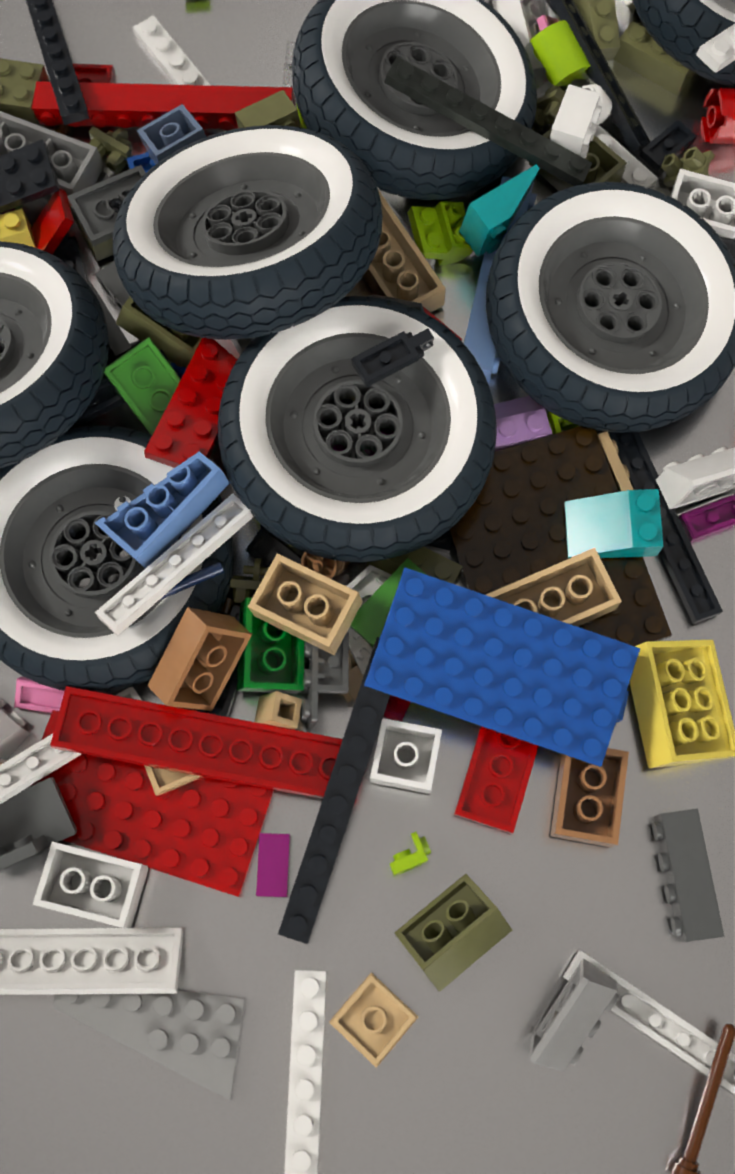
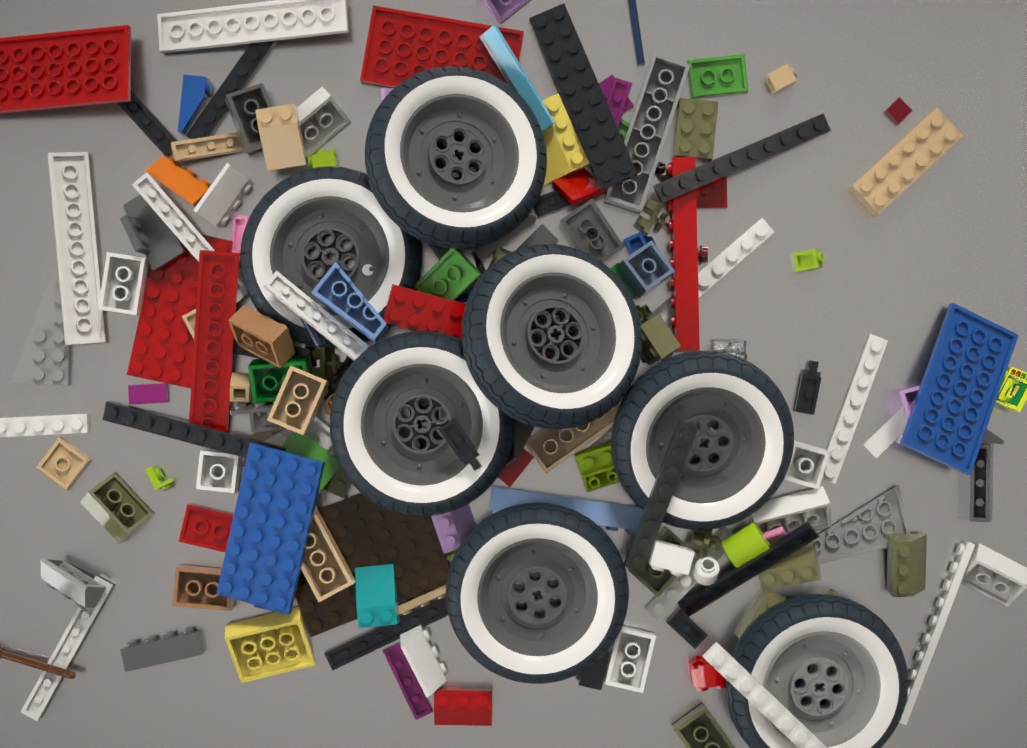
camera: 80 degrees right, 15 degrees up
teal slope [459,164,540,257] -> none
olive hips [661,147,715,188] -> none

